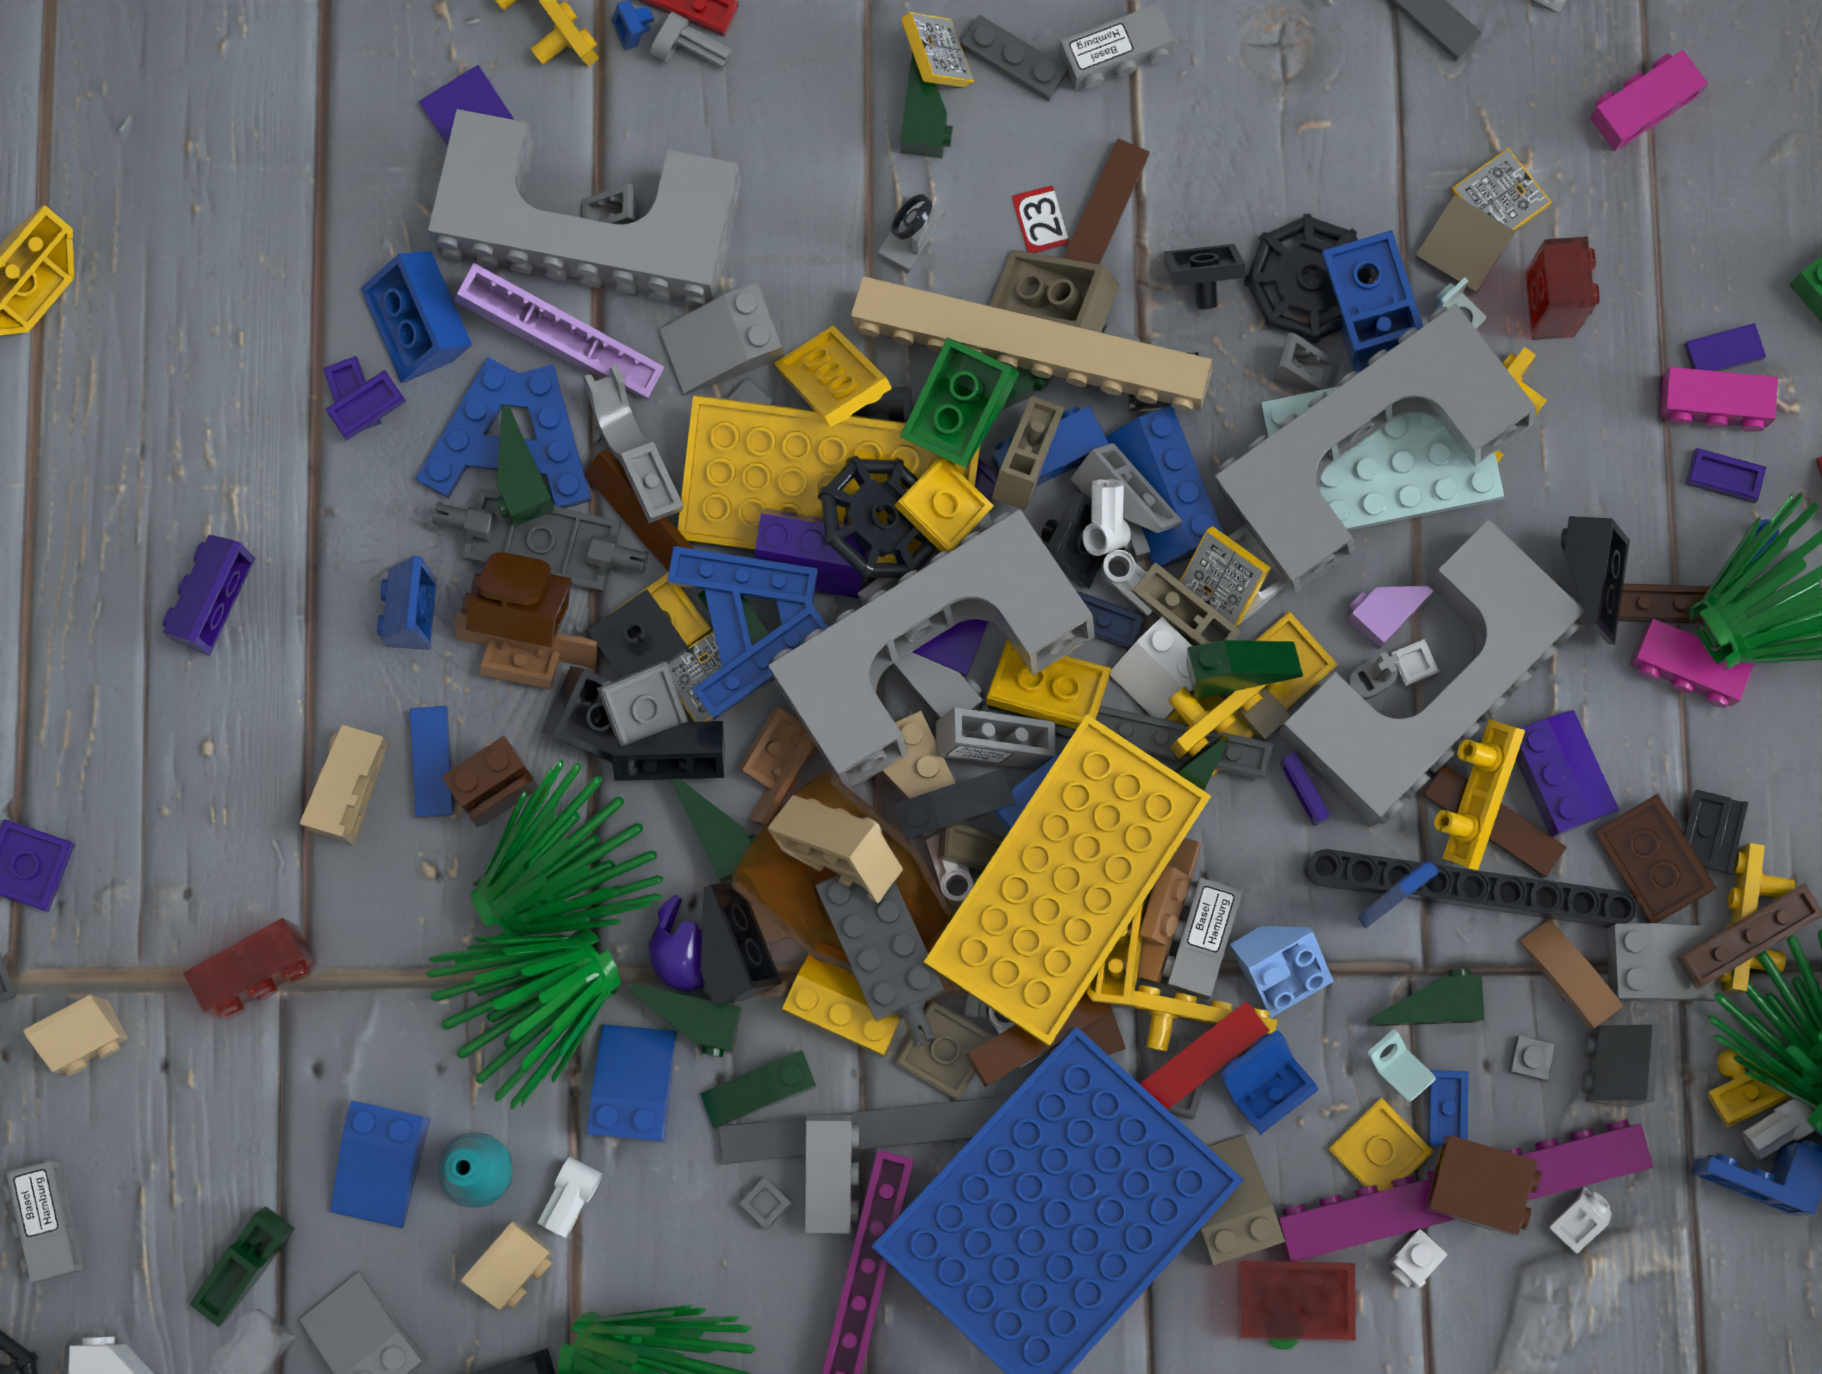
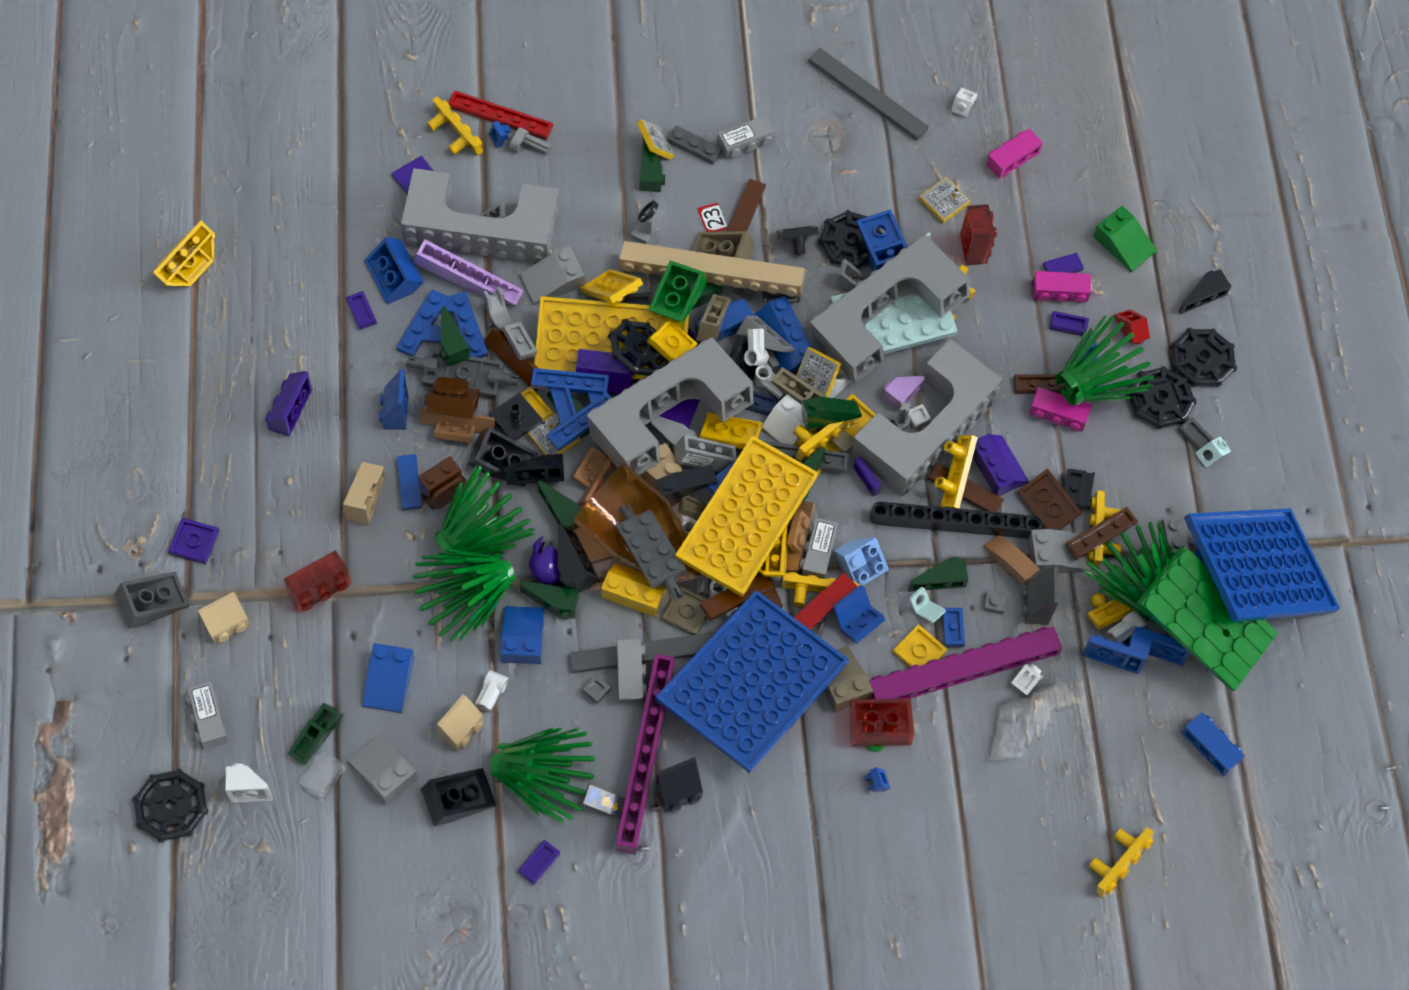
camera: 10 degrees left, 15 degrees down
dark purple tile [325,370,406,441] -> none
teal cone [438,1133,513,1208] -> none
light grey tile [597,660,688,747] -> none
dark green slope [700,1051,817,1129] -> none
tan wedge [767,795,903,903] -> none
blue tile [1358,861,1439,928] -> none
white bracket [1388,1229,1448,1288] -> none
dark tan tile [1416,195,1515,294] -> none
reddish brown brick [1424,1135,1541,1236] -> none
black slope [1561,516,1630,645] -> none

